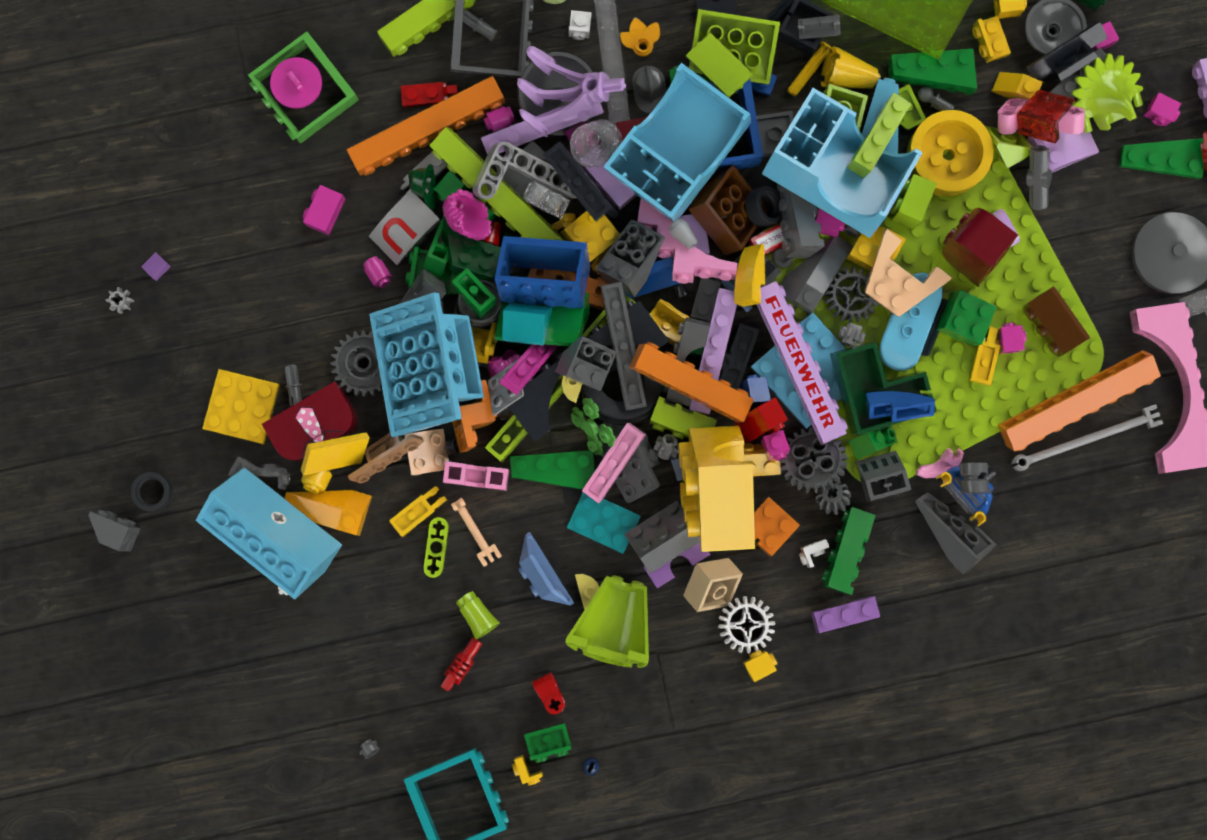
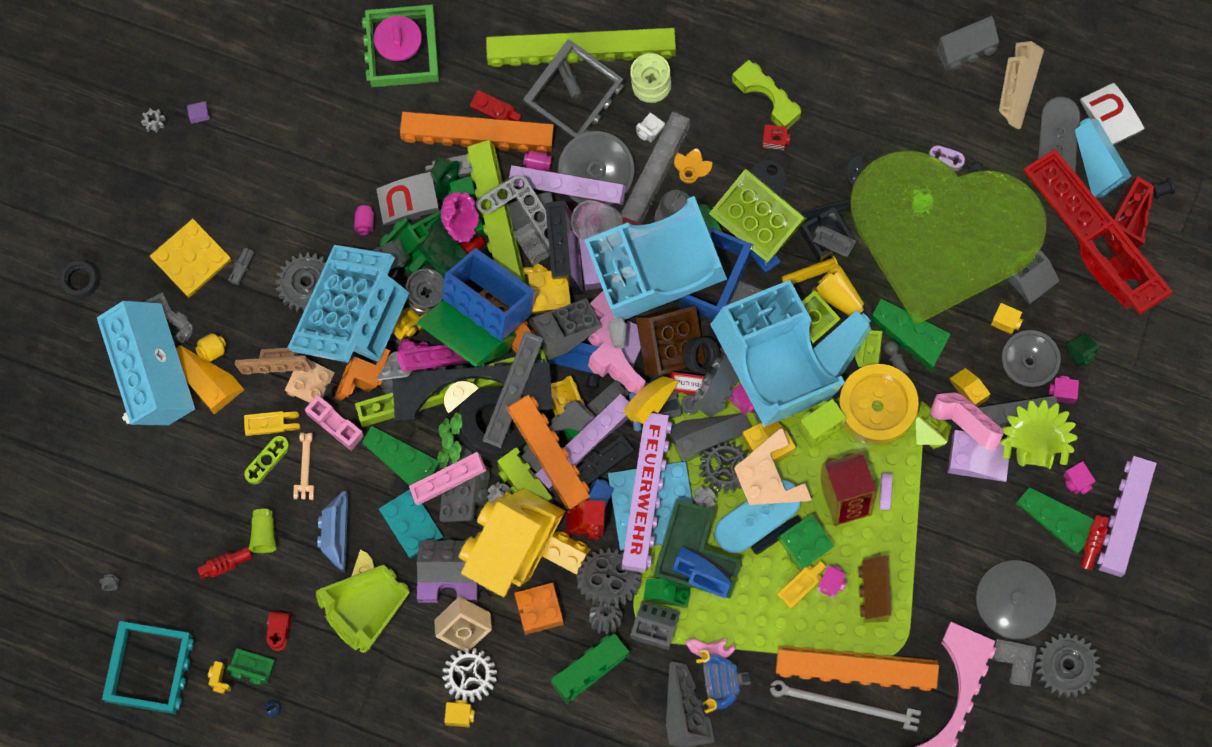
camera: 35 degrees right, 10 degrees down
dark grey slope [88,509,141,551] -> none
dark red brick [261,382,358,463] -> none
yellow tile [301,433,369,475] -> none
dark pink brick [303,185,345,236] -> none
green slope [451,268,496,318] -> none
teal slope [502,303,552,346] -> none
lavender piece [517,46,626,137] -> none
dark grey slope [555,336,617,391] -> none
lime piece [686,33,753,98] -> none
dark pink brick [761,430,790,461] -> none
white bracket [799,539,829,568] -> none
medium lavender arch [811,596,880,633] -> none
lime arch [847,93,911,178] -> none
dark grey wheel [960,463,989,494] -> none
yellow bracket [972,16,1011,63] -> none
clear red bracket [1017,90,1075,144] -> none
black bracket [1026,21,1107,81] -> none
dark grey piece [1026,145,1052,210] -> none

